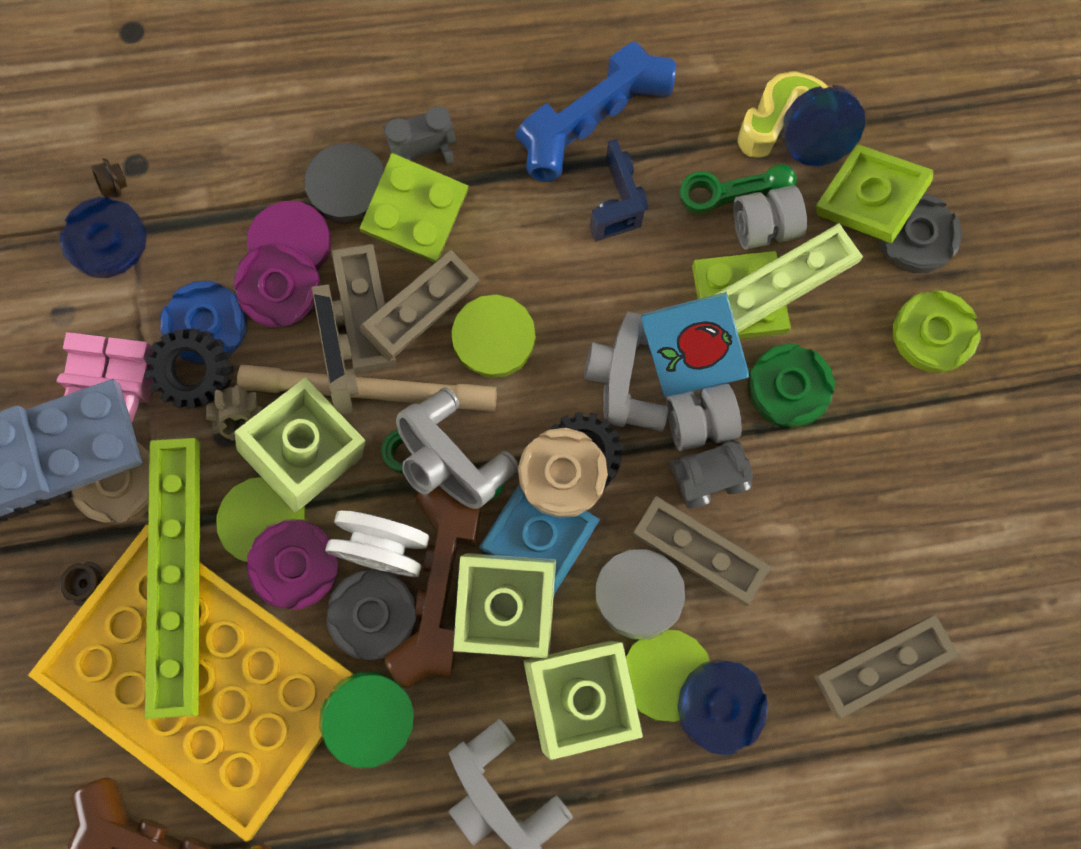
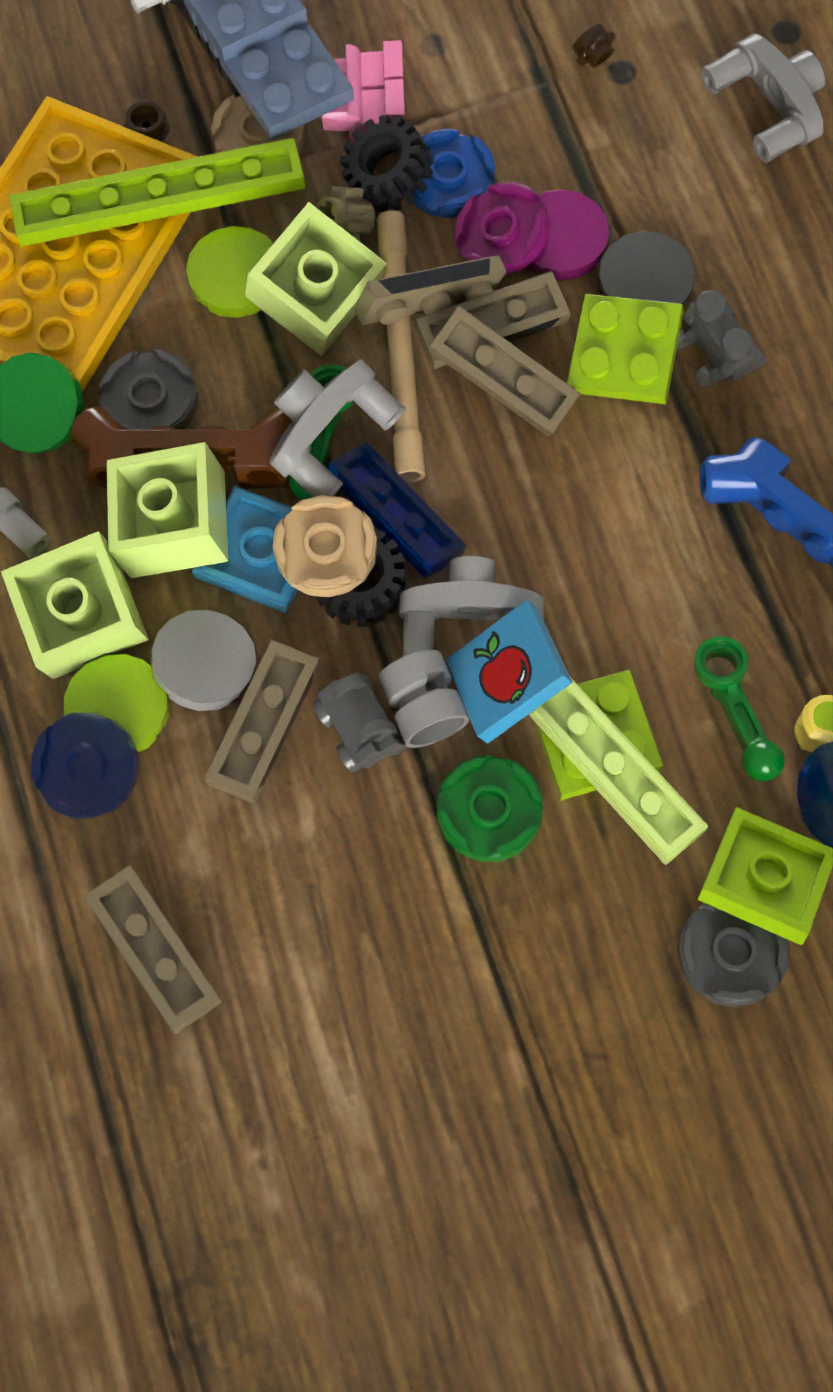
camera: 85 degrees right, 5 degrees down
clear blue tile [59,197,147,278] -> none
magenta tile [247,519,338,609] -> none
white wheel [325,510,429,577] -> none
lime tile [451,294,536,379] -> none
dark blue bracket [590,139,648,242] -> none
light grey wheel [733,185,807,250] -> none
lime tile [893,290,981,373] -> none
none -> clear blue plate [328,442,467,579]
none -> light grey connector [701,34,825,163]

